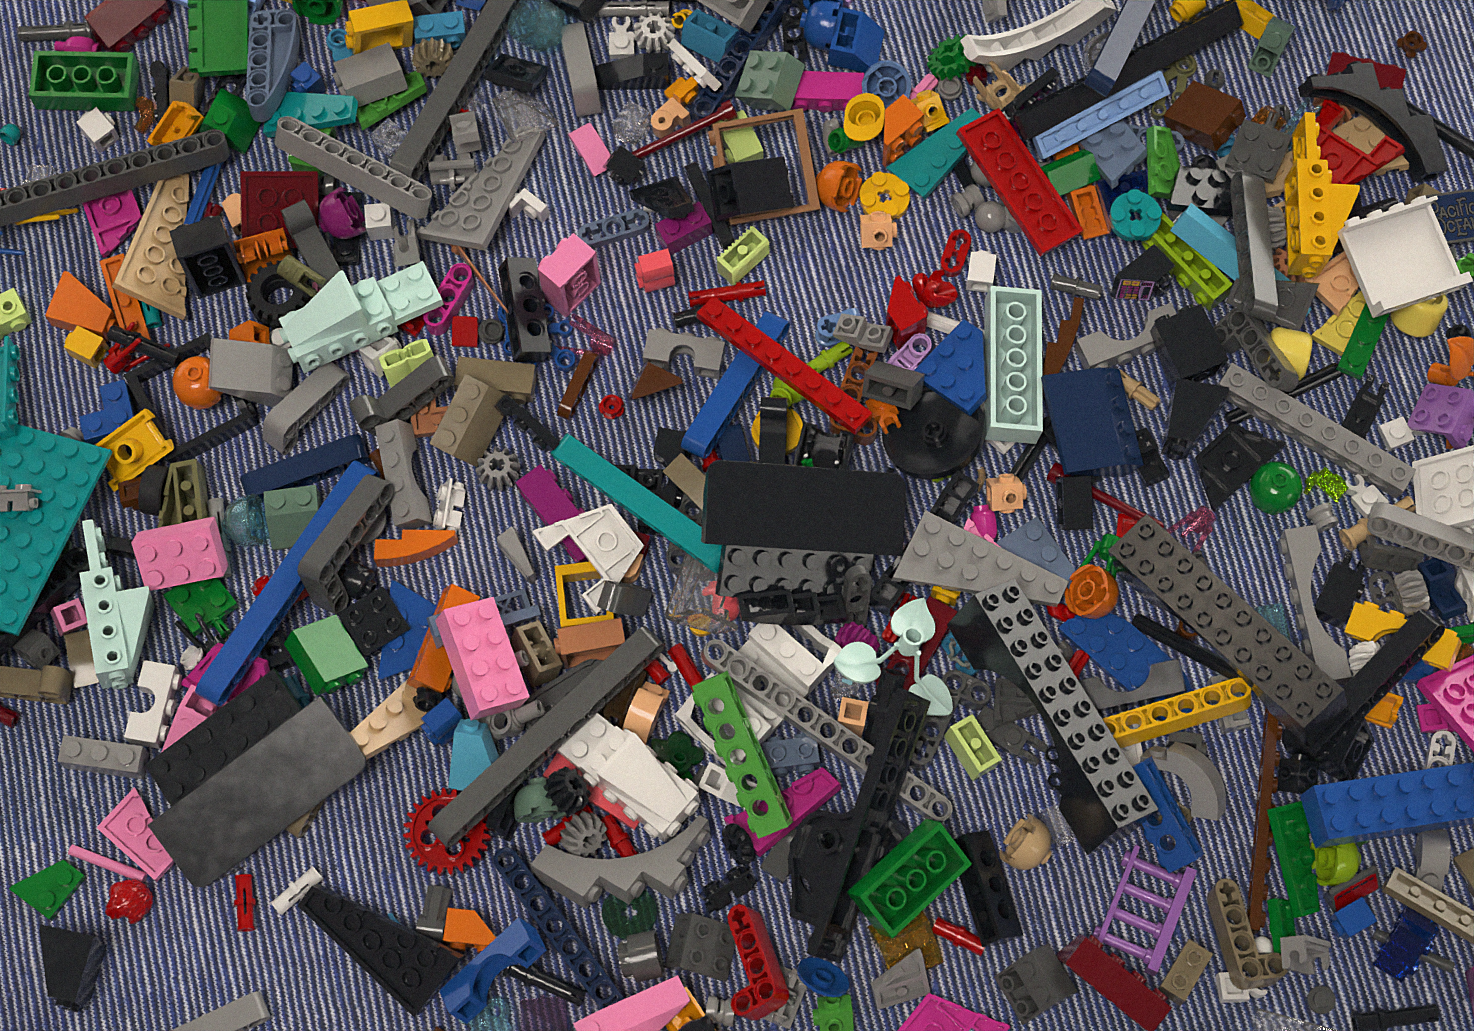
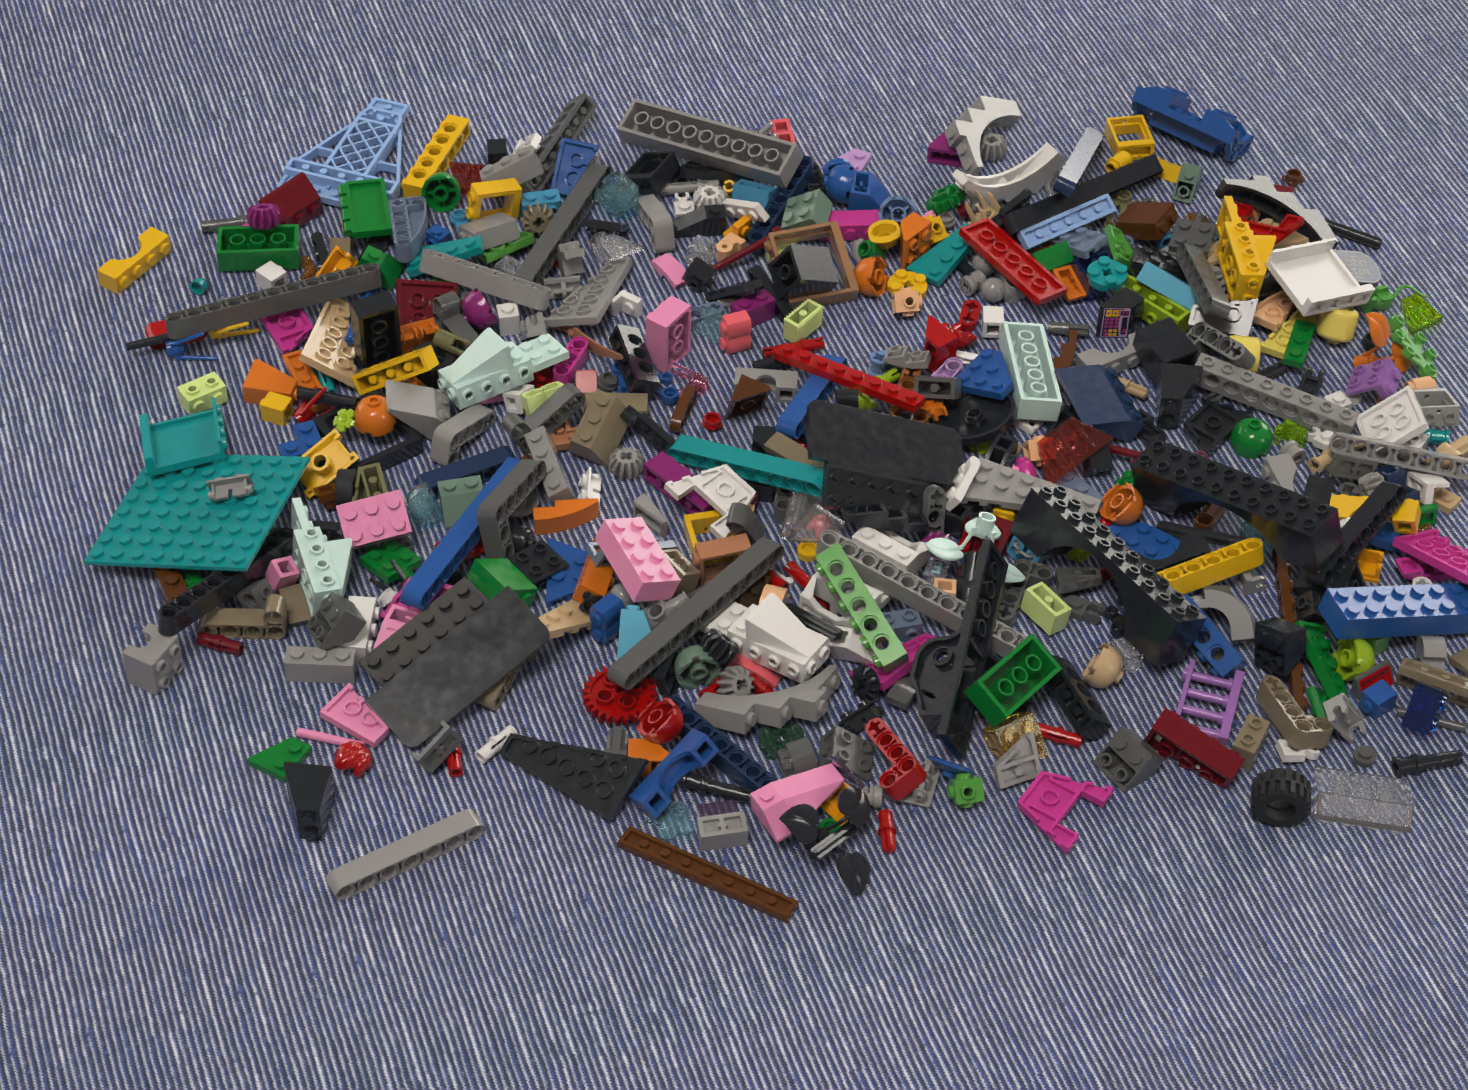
camera: 10 degrees left, 25 degrees down
none -> magenta gear [246,203,281,230]
none -> dark grey slope [306,591,367,650]
none -> lime plant [333,409,356,433]
none -> yellow brick [351,345,439,396]
none -> dark grey hinge [410,720,464,774]
none -> red cylinder [636,697,684,745]
none -> clear light blue plate [694,307,723,344]
none -> black axle [785,603,843,641]
none -> clear purple piece [826,755,866,789]
none -> white plate [945,456,981,512]
none -> clear red wing [1037,417,1113,484]
none -> black slope [1254,617,1307,677]

